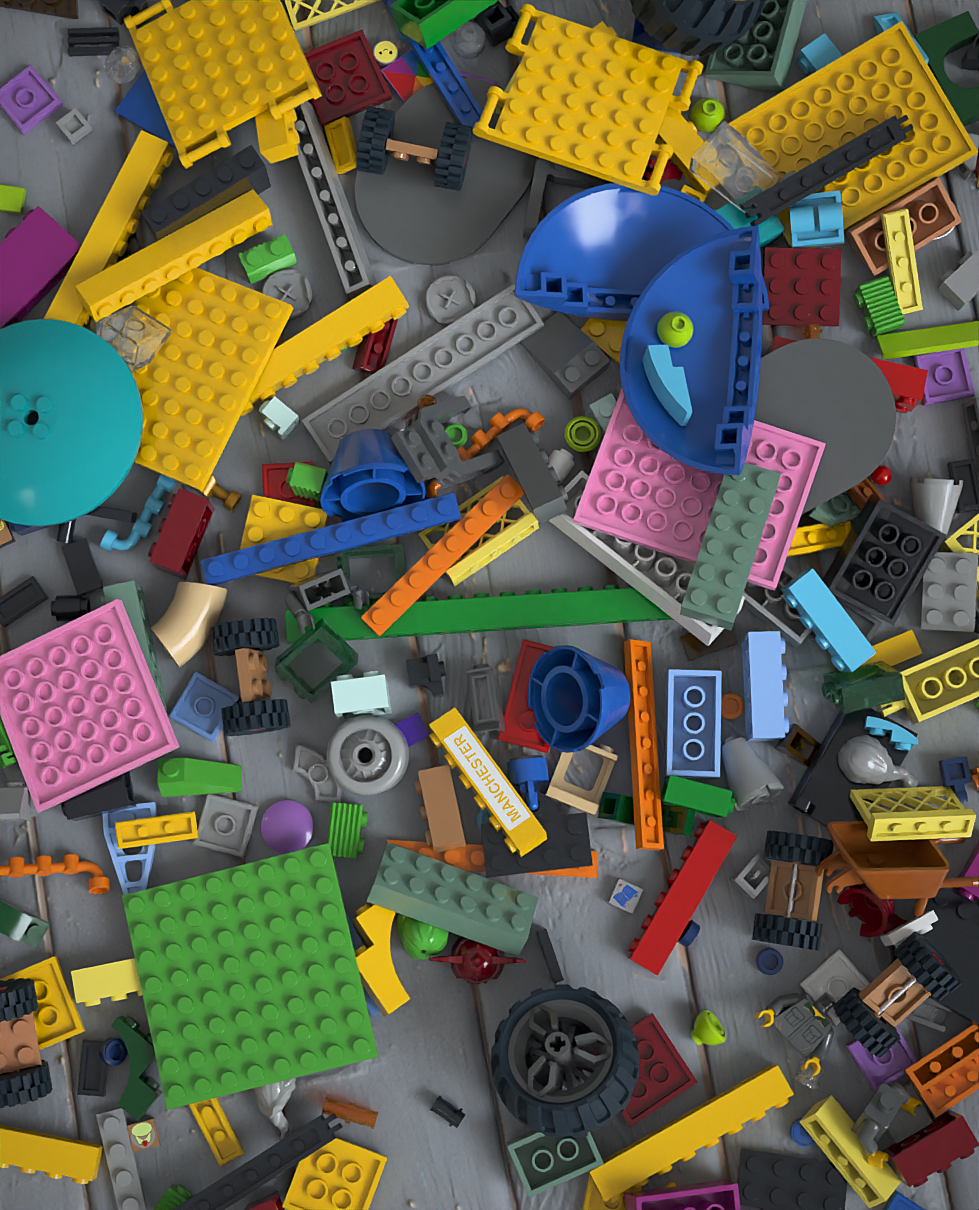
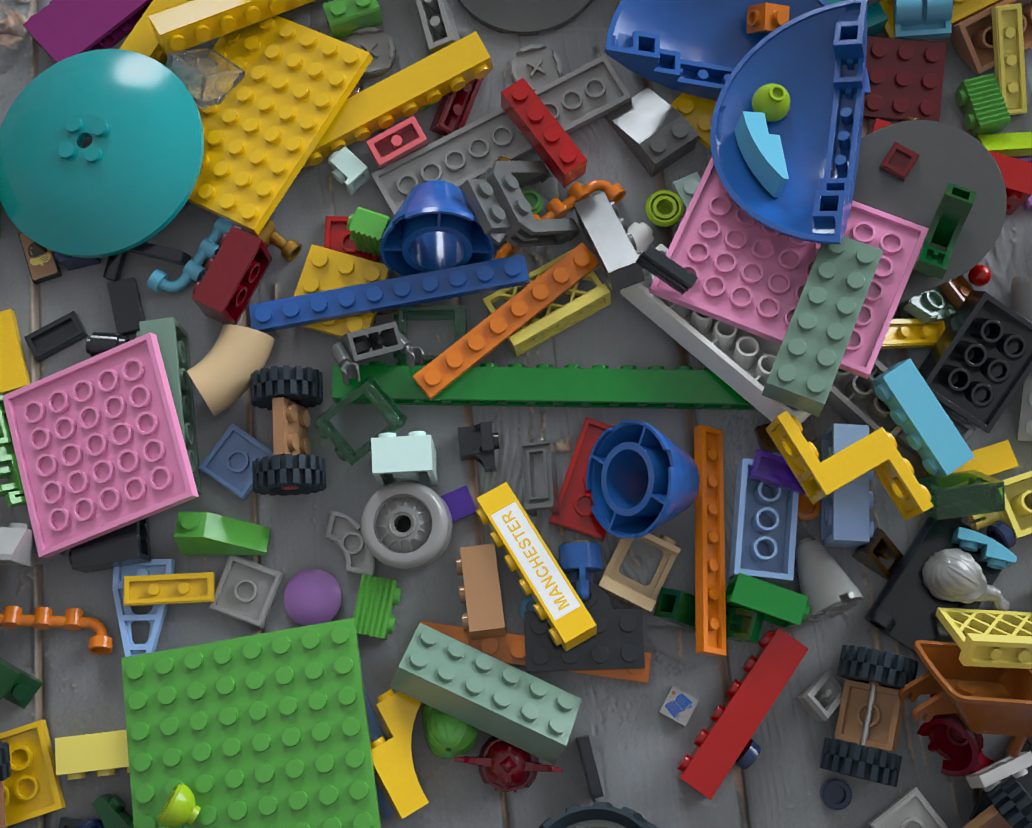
camera: 10 degrees right, 5 degrees down
none -> lime brick [158,783,201,827]
none -> coral brick [366,115,427,169]
none -> red brick [501,78,587,188]
none -> black tile [635,245,698,295]
none -> orange bracket [746,2,790,34]
none -> dark purple tile [748,449,806,495]
none -> yellow bracket [766,410,933,521]
none -> dark red tile [879,142,920,182]
none -> dark green arch [914,183,977,279]
none -> dark blue tile [987,521,1016,549]

